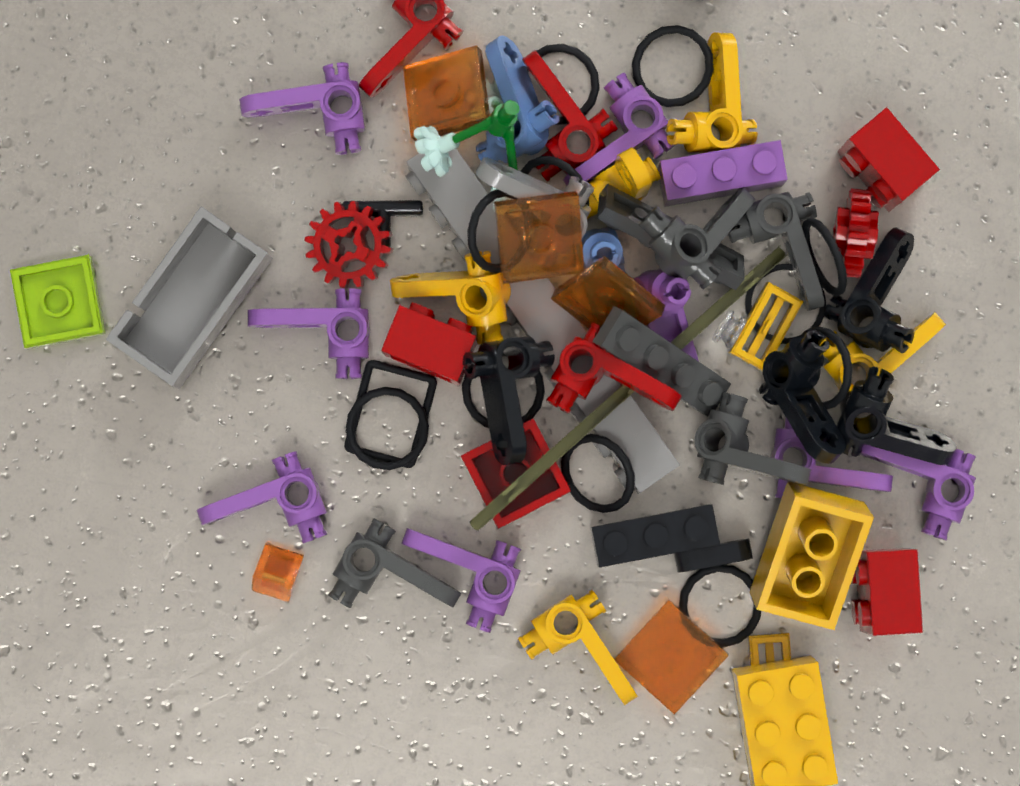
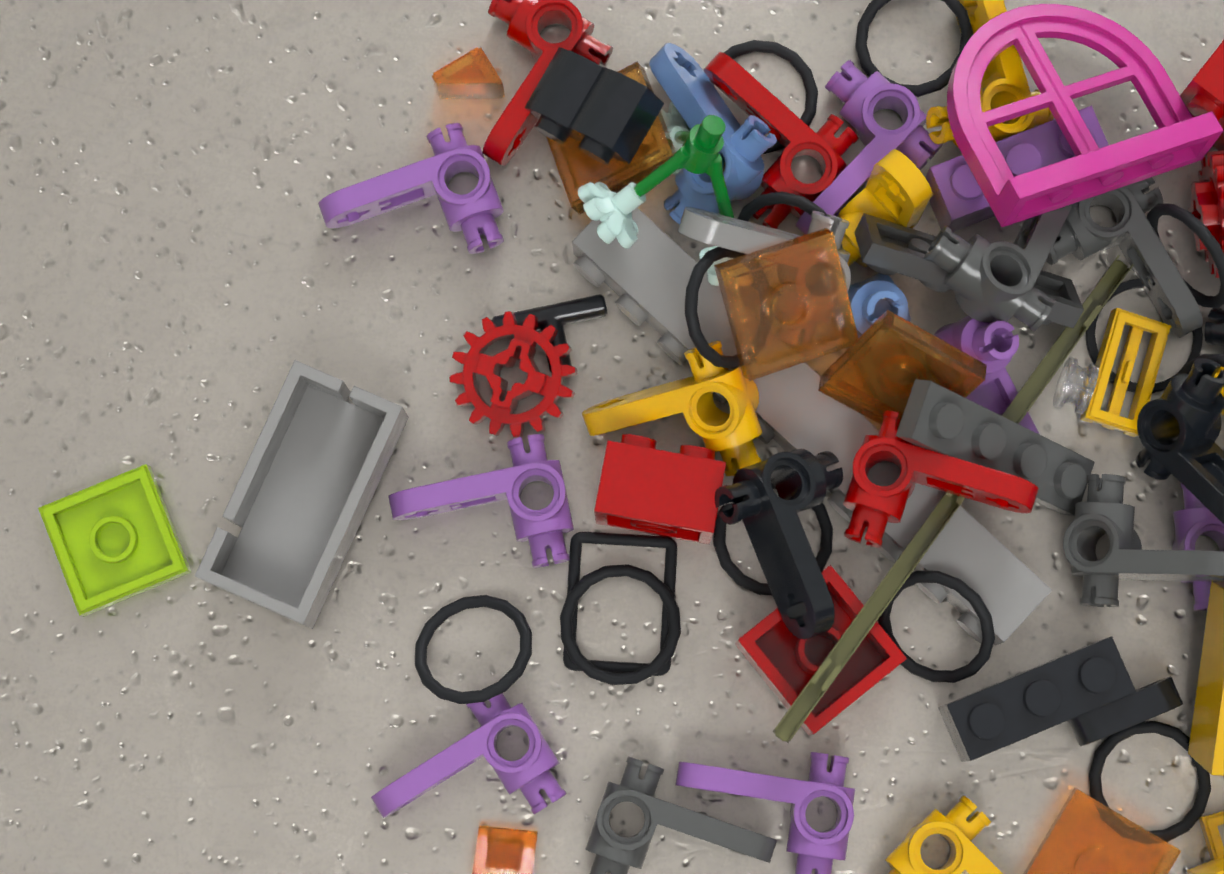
camera: 10 degrees left, 5 degrees down
none -> black piece [415,595,532,704]
none -> clear orange slope [432,47,505,99]
none -> black brick [524,47,664,165]
none -> dark pink window [947,4,1224,227]

